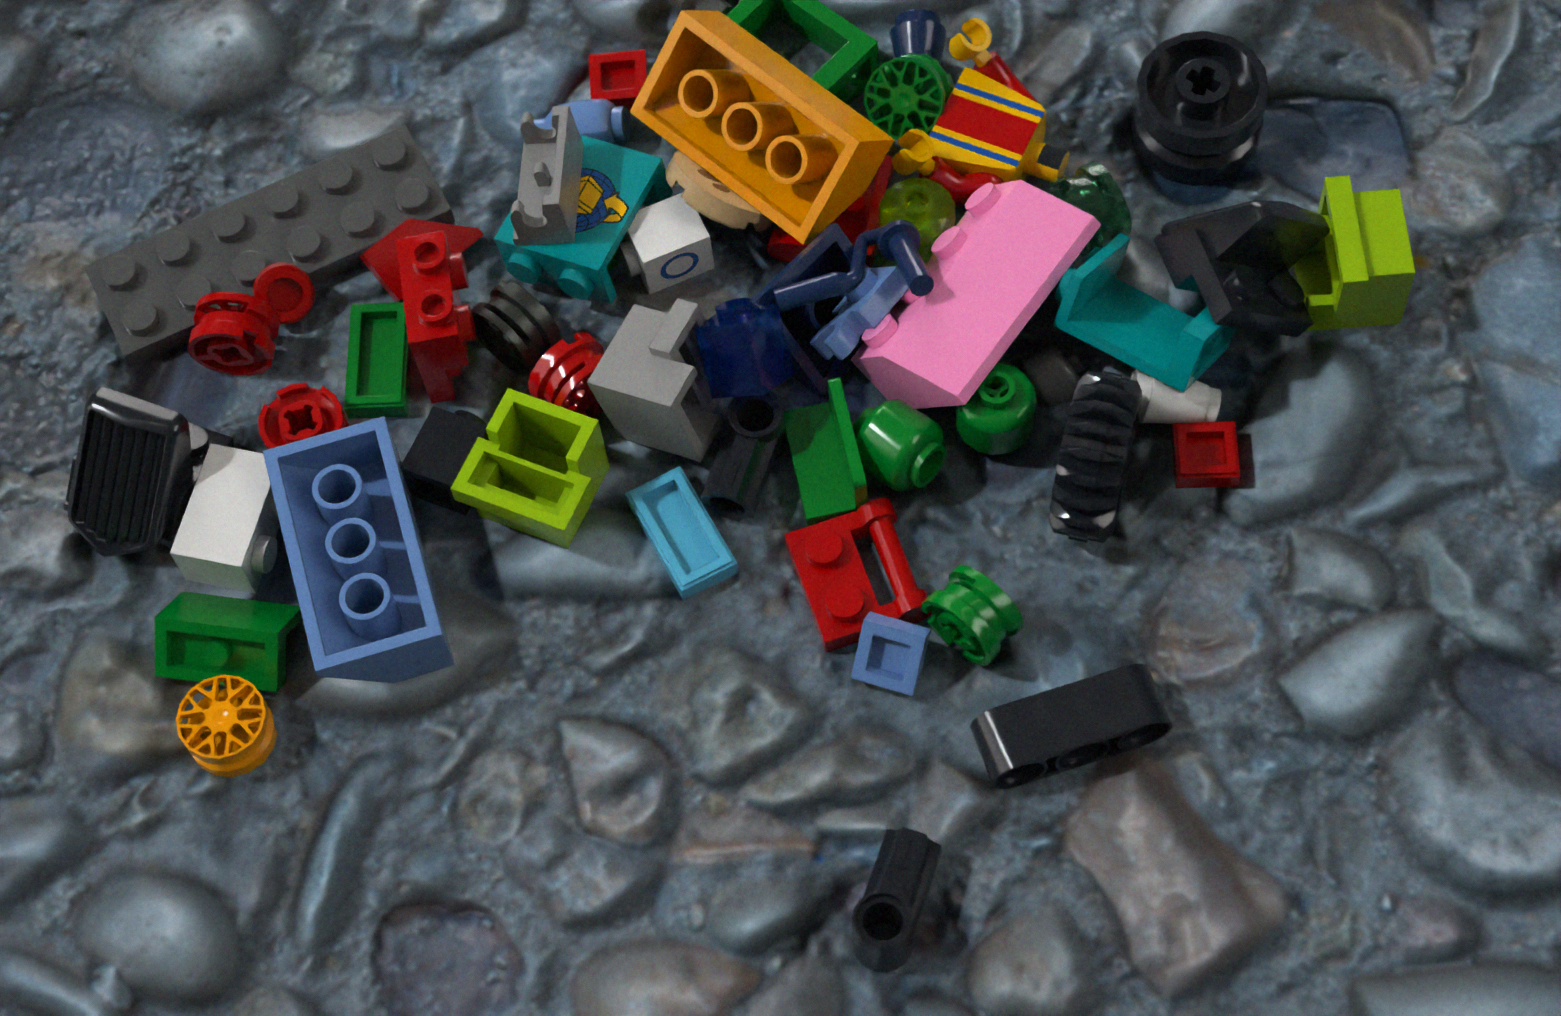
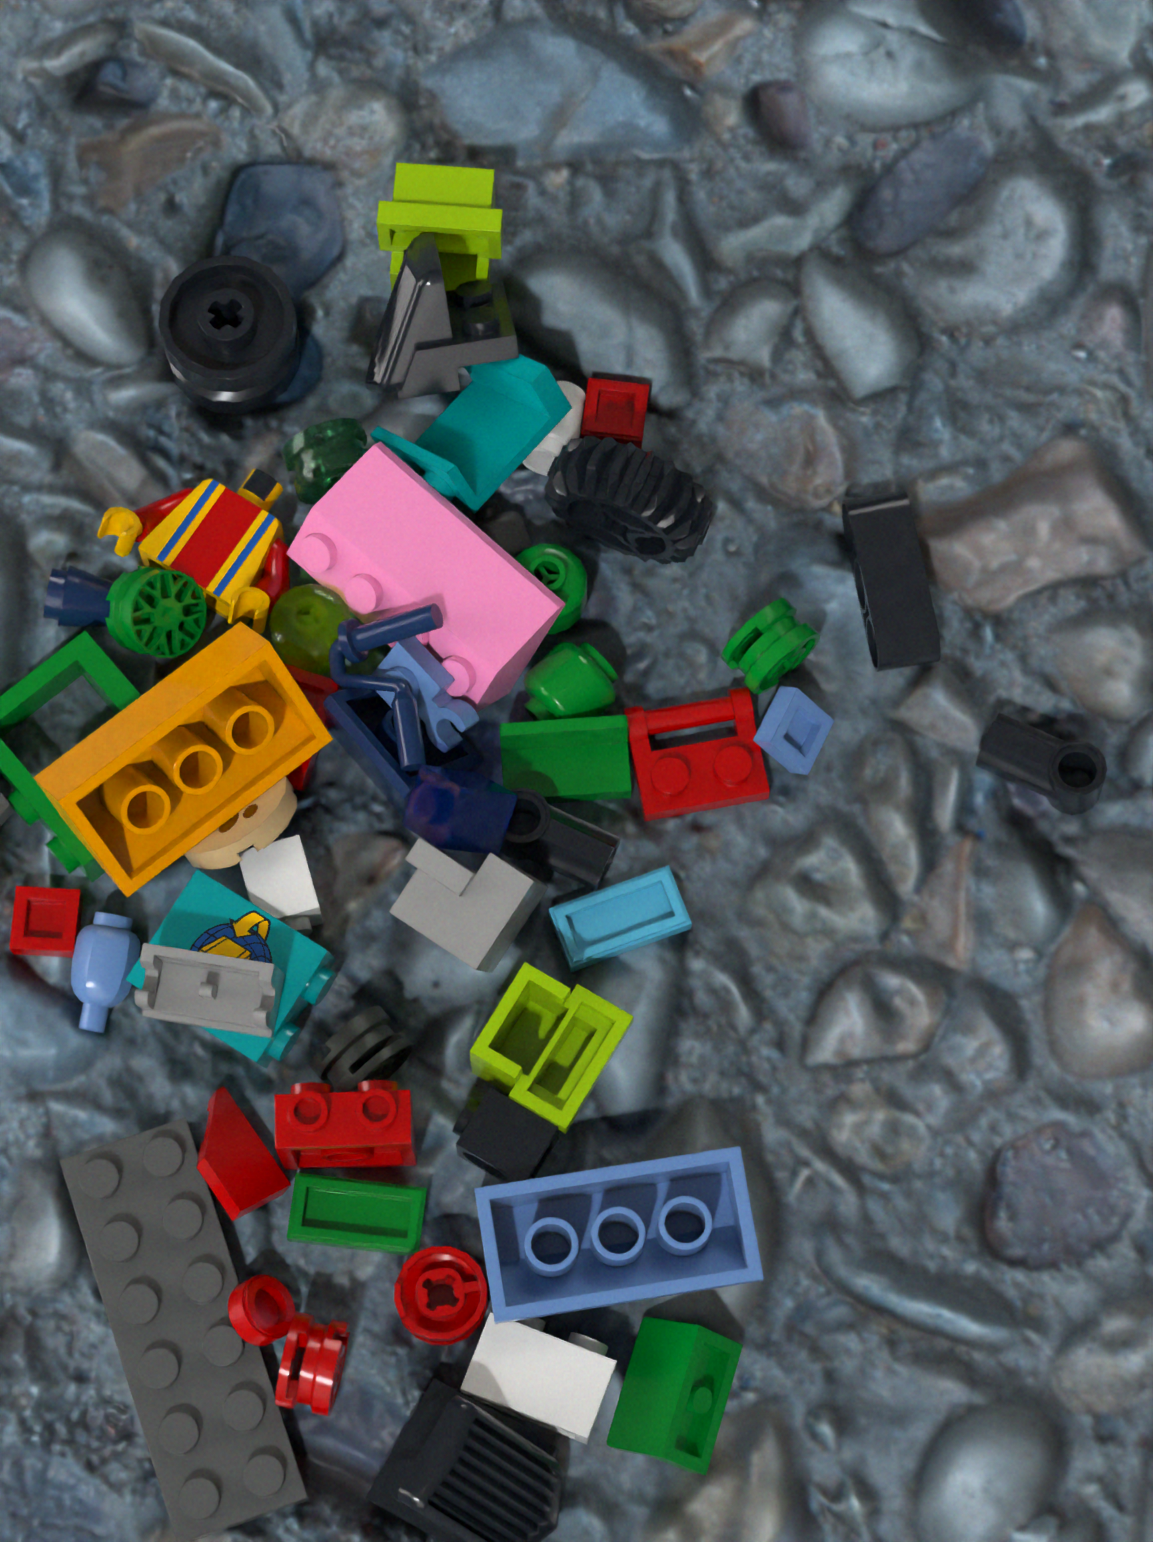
camera: 90 degrees left, 10 degrees up
light orange wheel [176,675,277,777] -> none
red wheel [528,332,604,418] -> none

